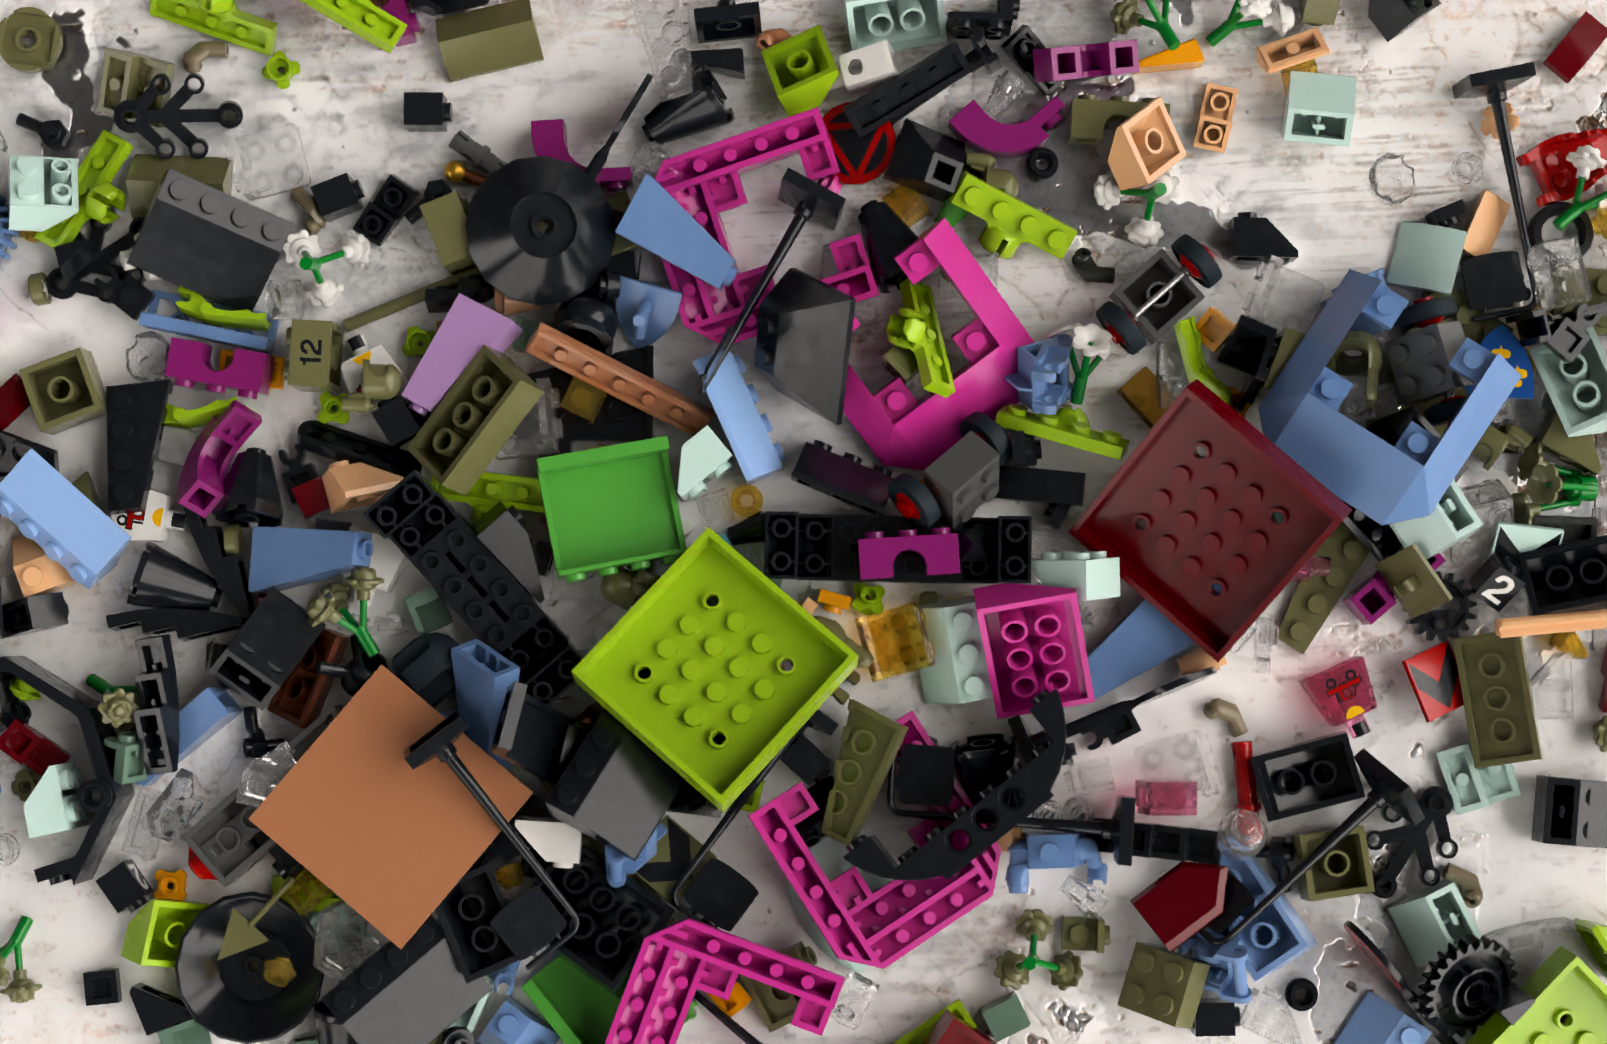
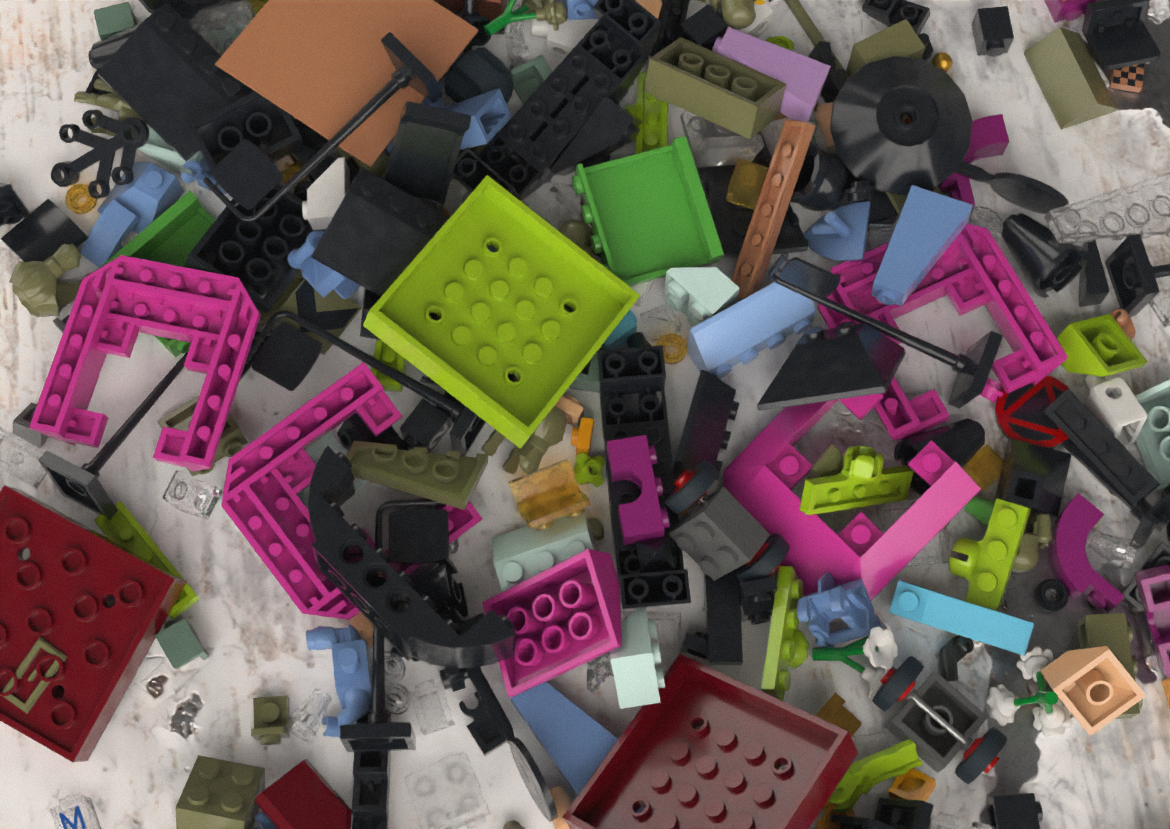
camera: 80 degrees right, 15 degrees down
dark grey pin [449,130,507,175] -> none
light orange plate [707,981,752,1018] -> none
olive plant [994,909,1083,991] -> none
clear pink torso [1135,779,1198,816] -> none
light nougat slope [1192,82,1239,153] -> none
none -> medium azure slope [889,581,1035,656]

